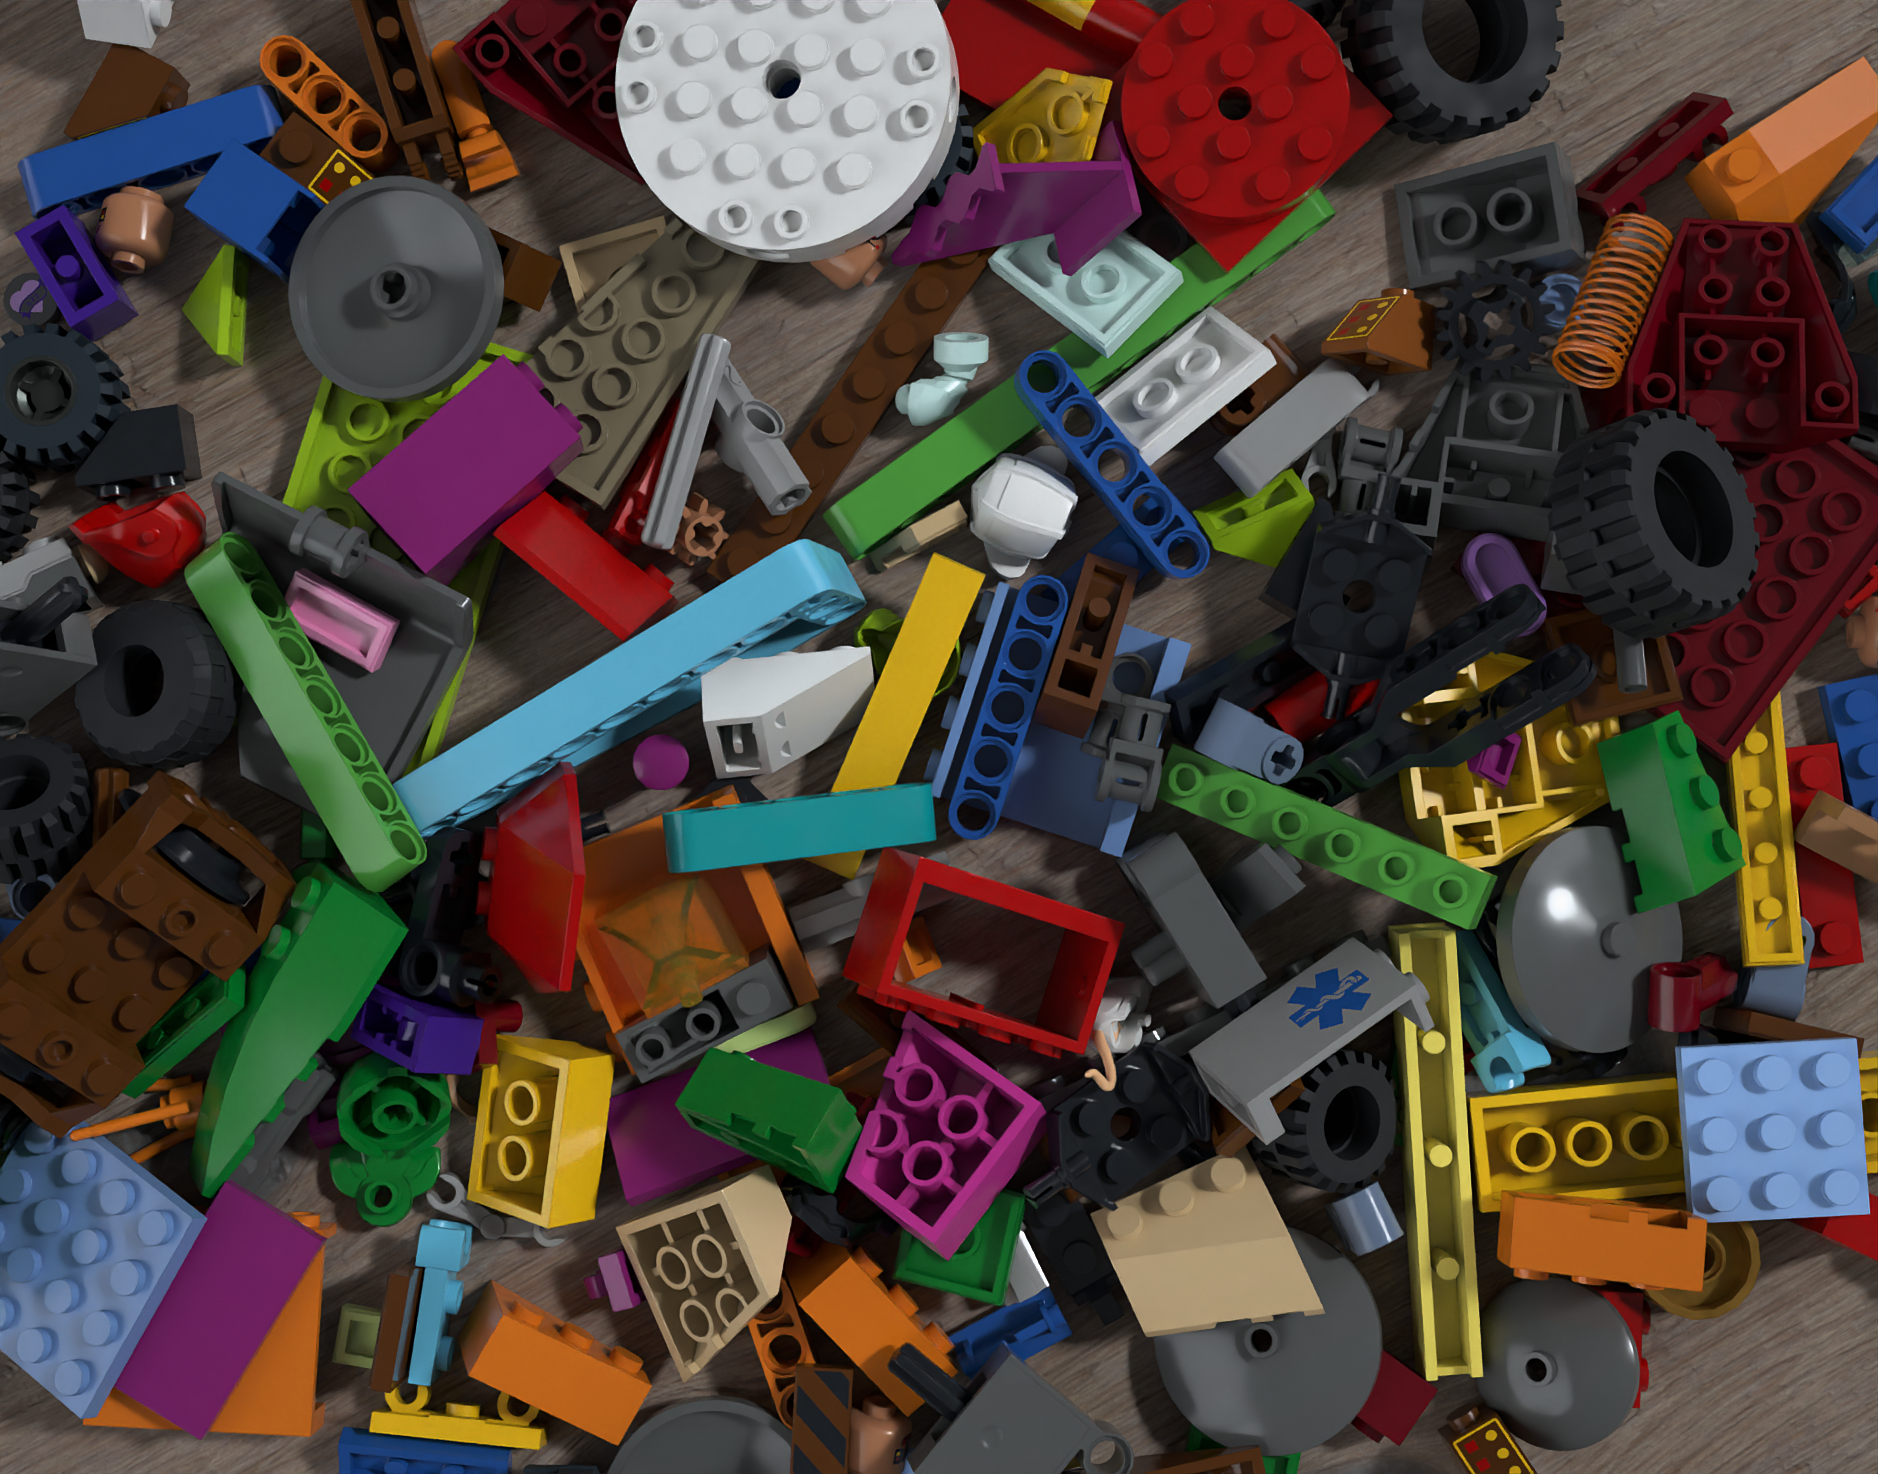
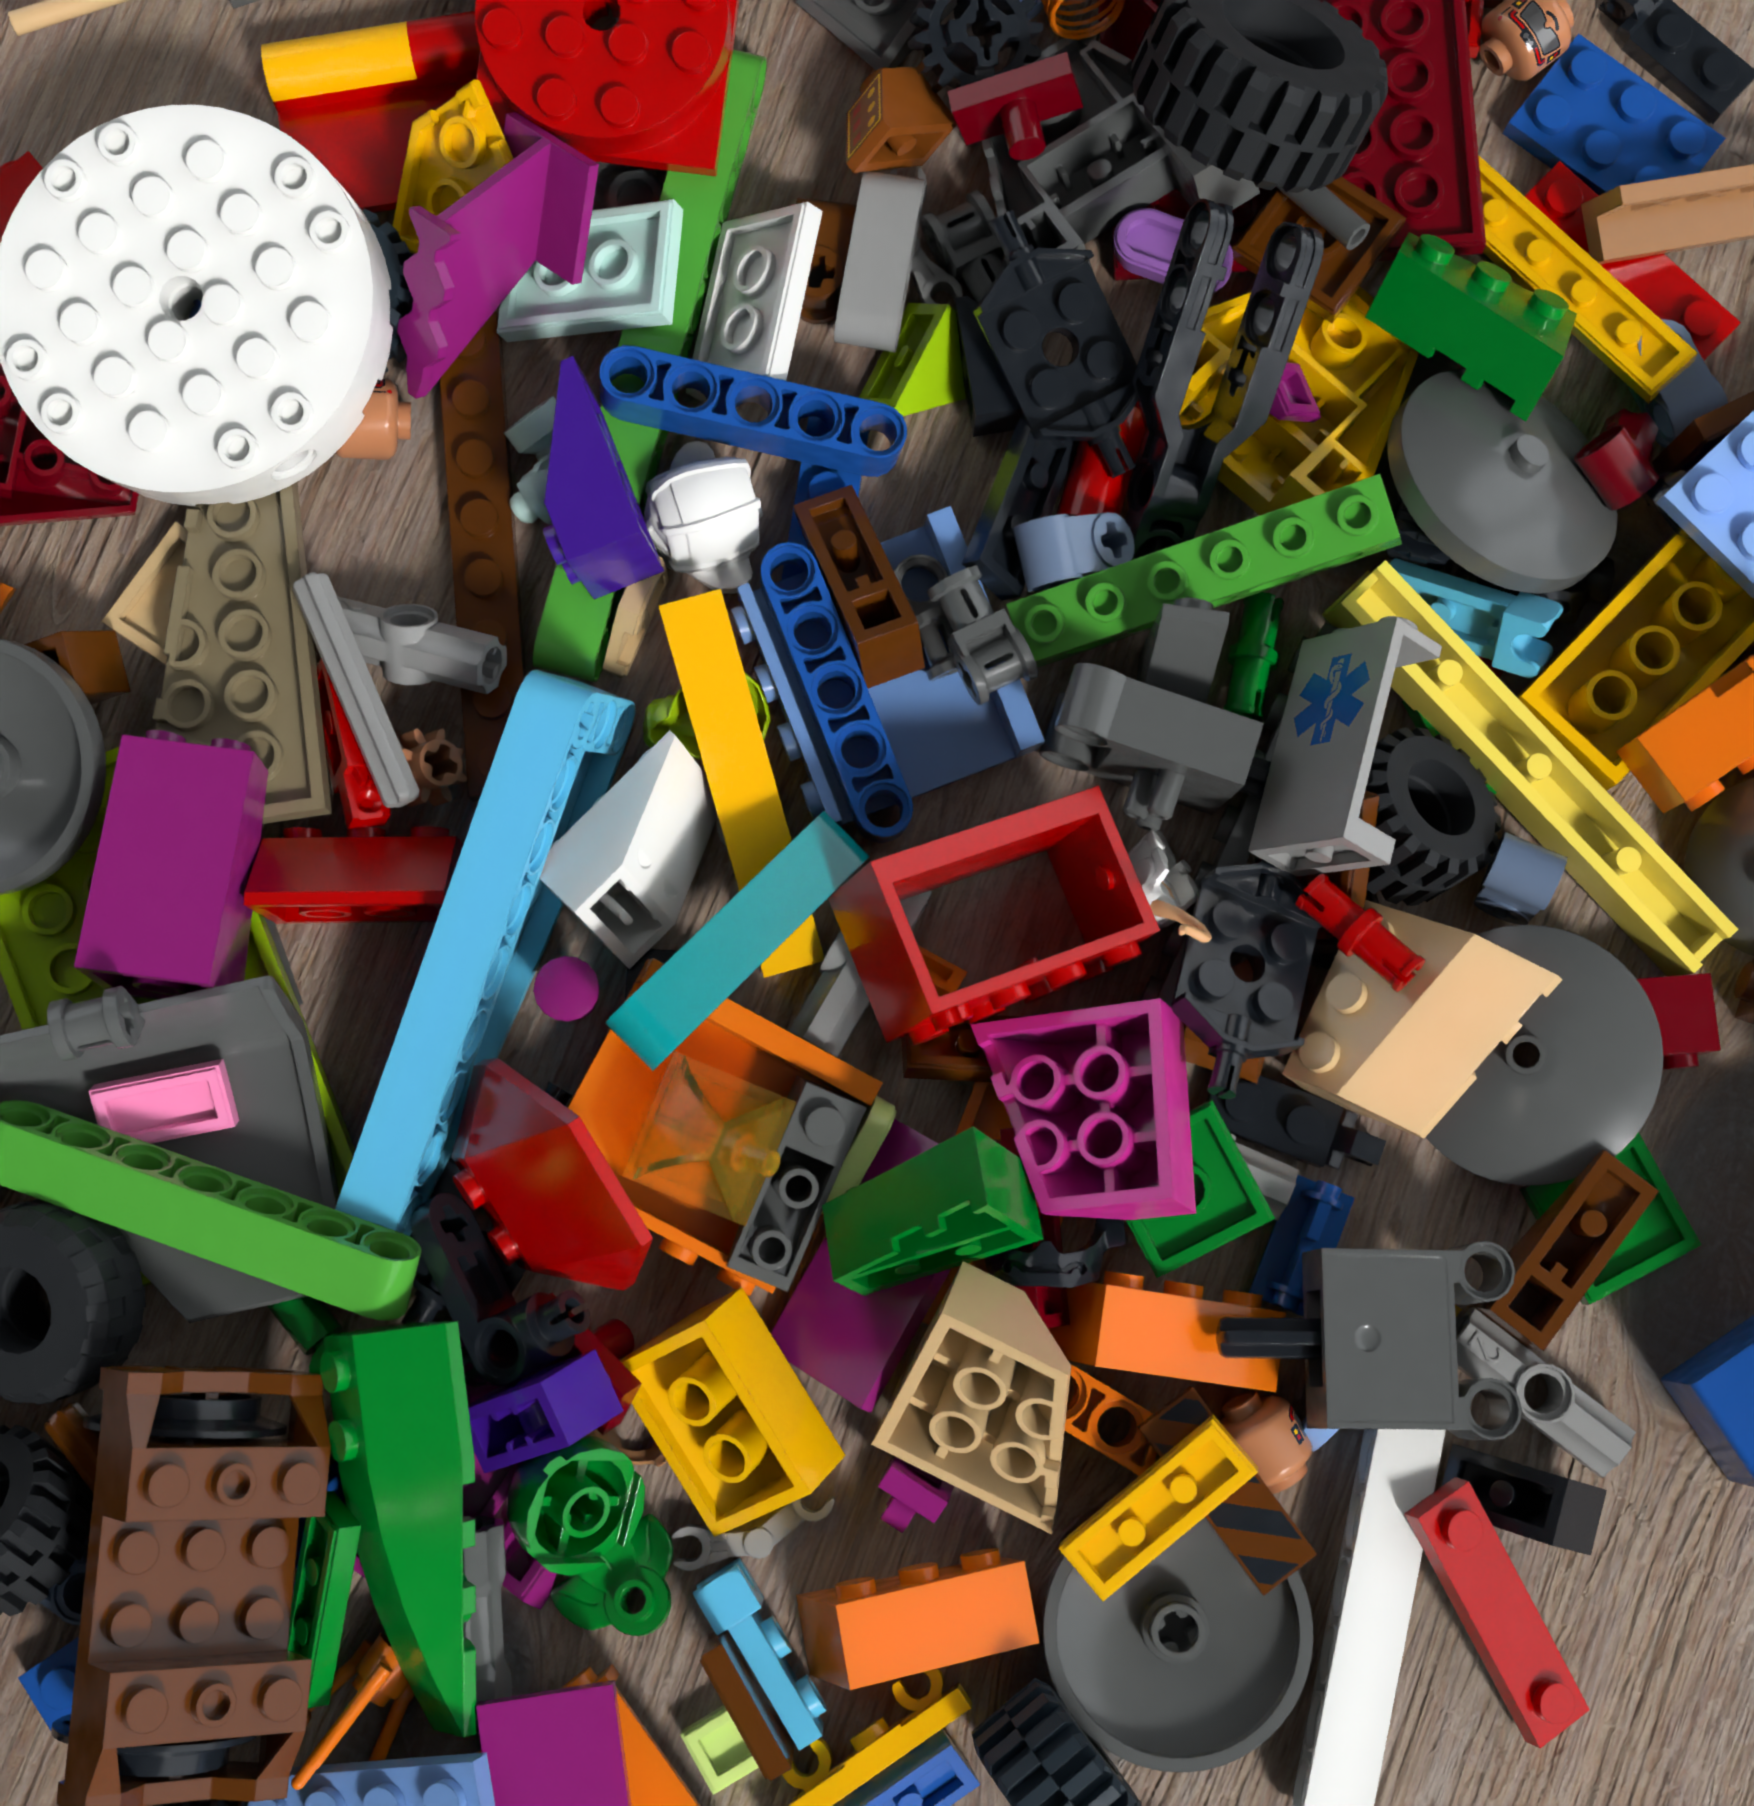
camera: 40 degrees left, 5 degrees down
none -> dark purple slope [543,356,664,600]
none -> dark red tile [947,52,1083,161]
none -> yellow tile [1058,1415,1258,1601]
none -> green pin [1223,592,1284,722]
none -> red pin [1296,873,1426,992]

